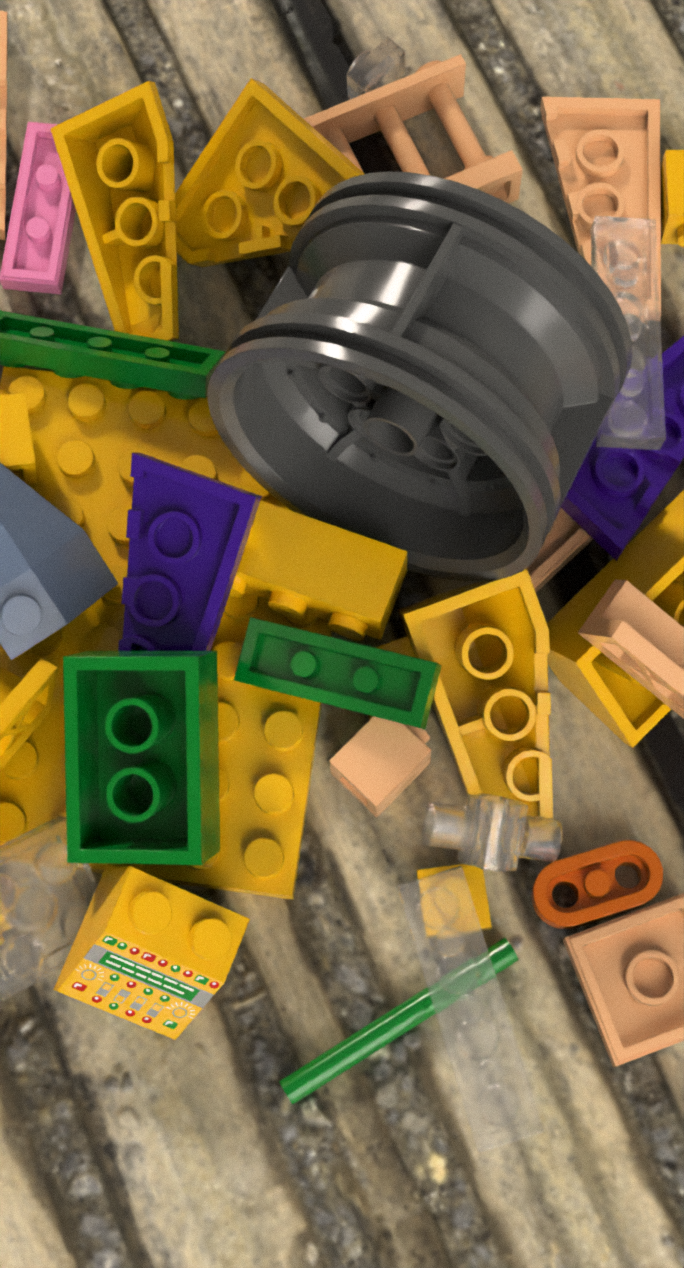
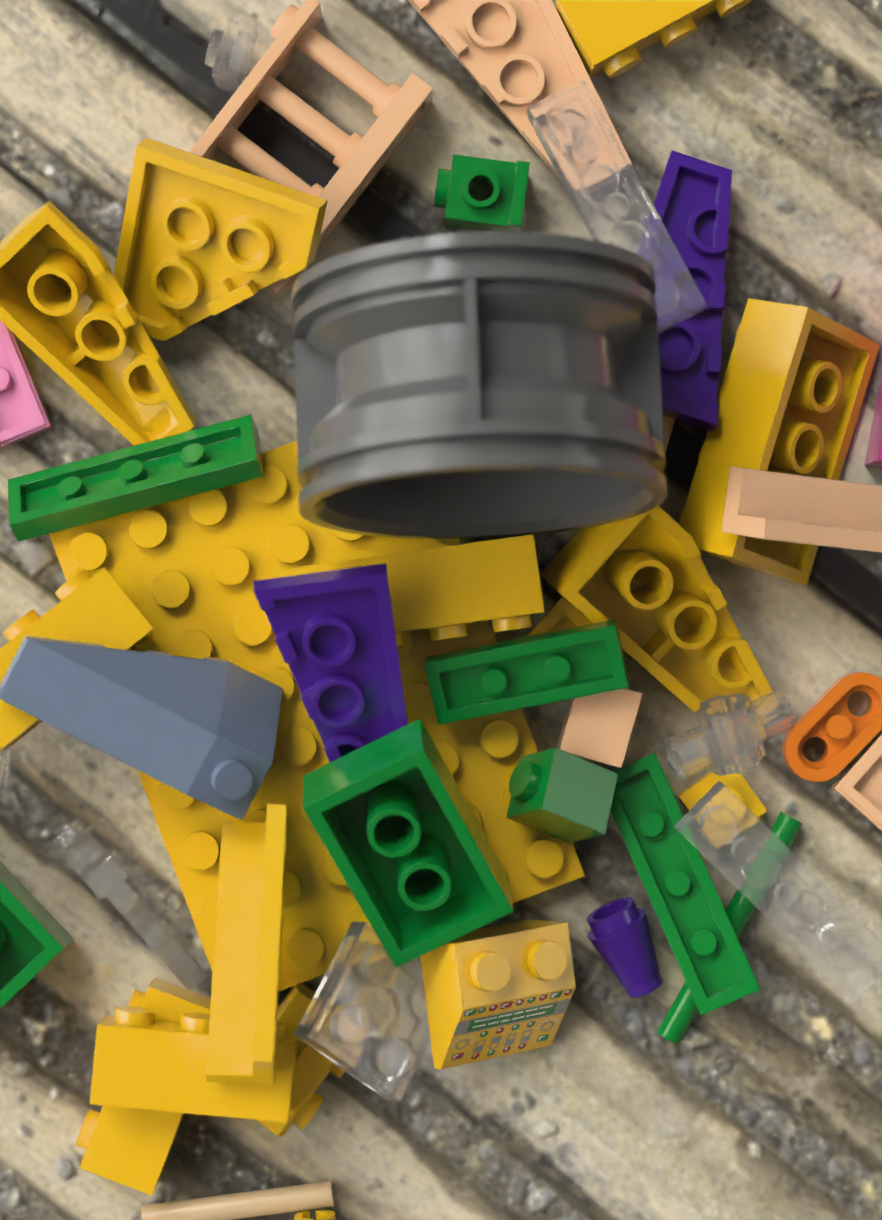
camera: 40 degrees left, 15 degrees up
none -> green brick [506,747,618,843]
none -> dark purple cone [587,897,663,998]
none -> green plate [610,752,760,1015]

